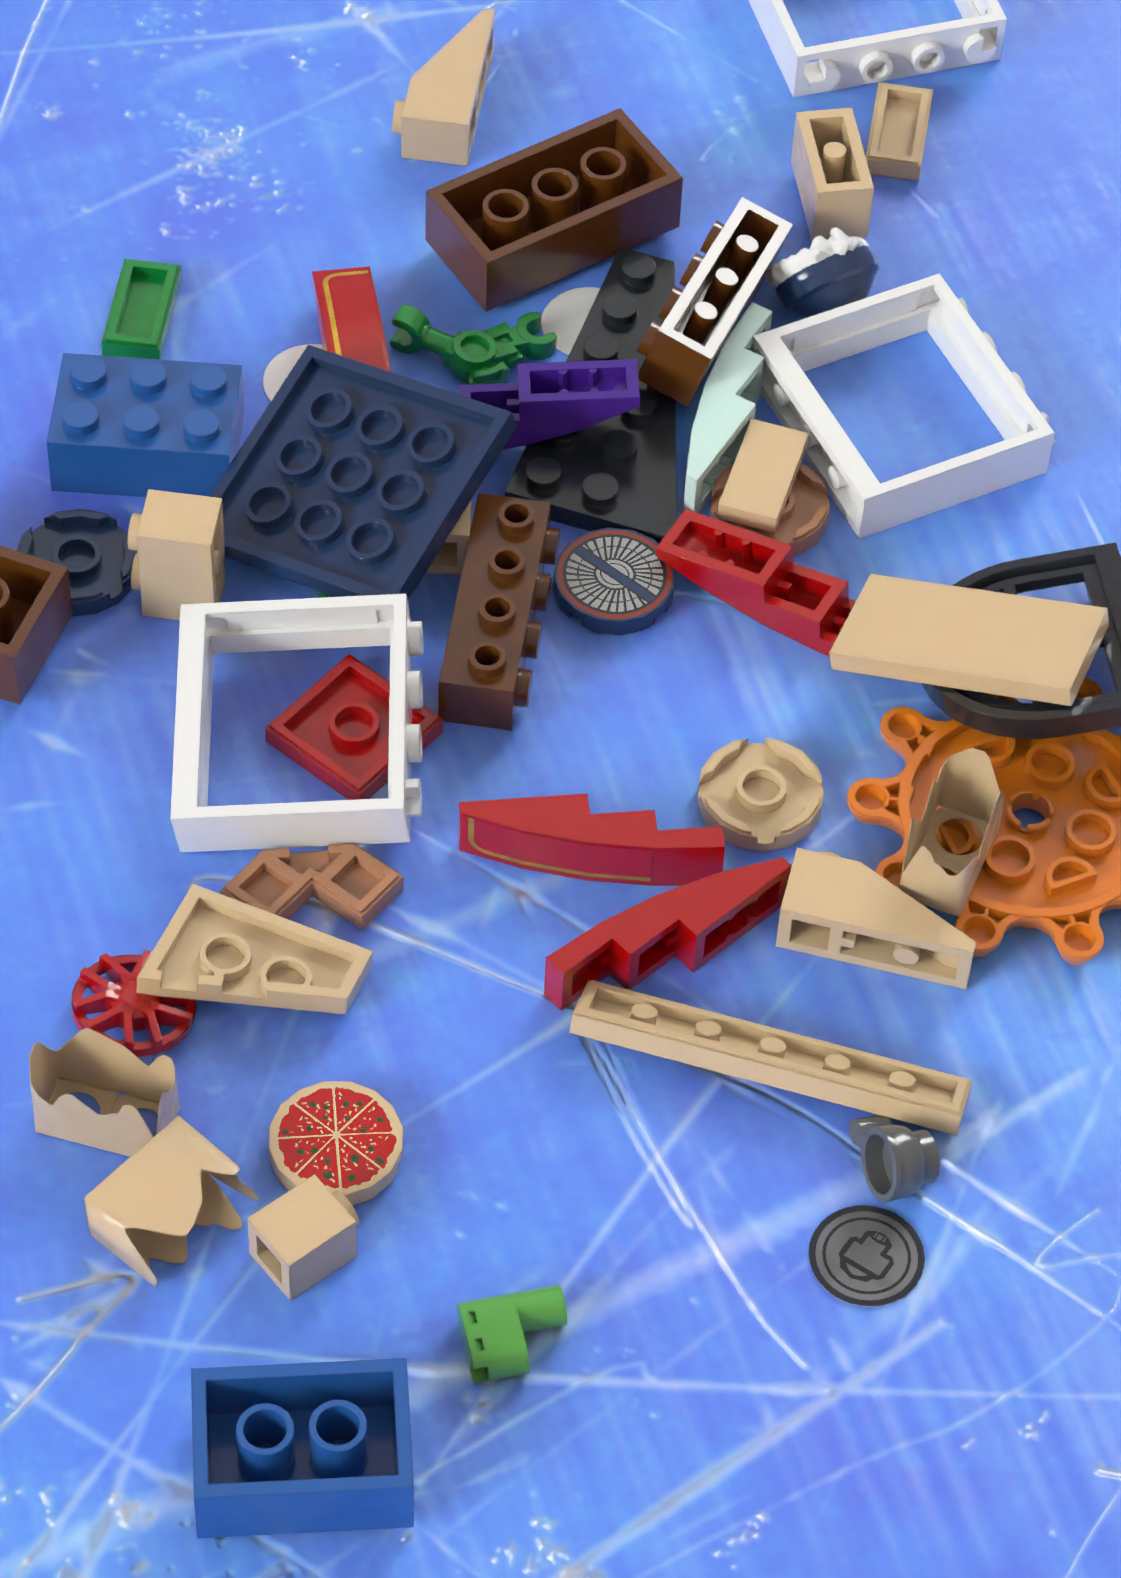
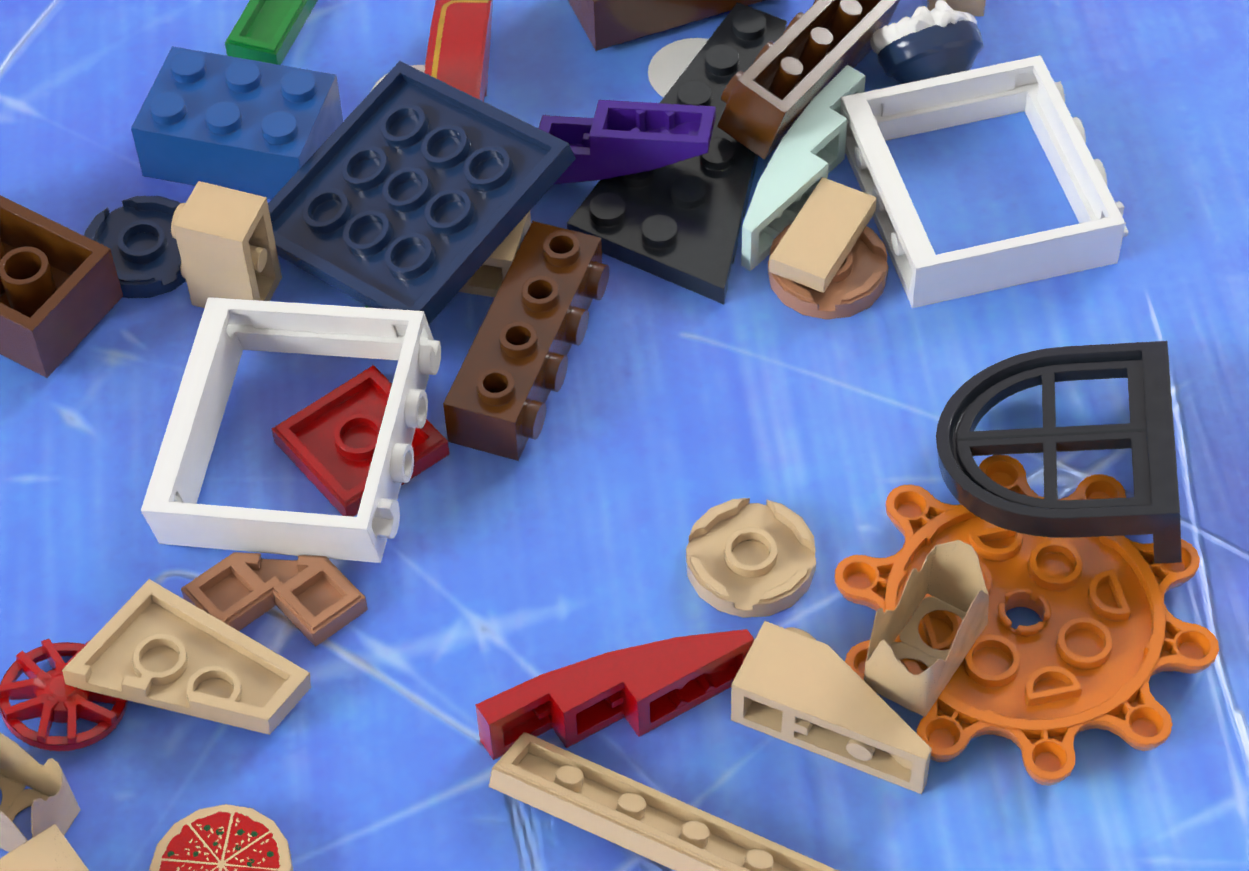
camera: 15 degrees right, 0 degrees up
green piece [390,305,557,385] -> none
red slope [458,793,725,886] -> none
tile [553,528,676,635] -> none
red slope [656,509,856,657] -> none
tan tile [829,574,1109,706] -> none

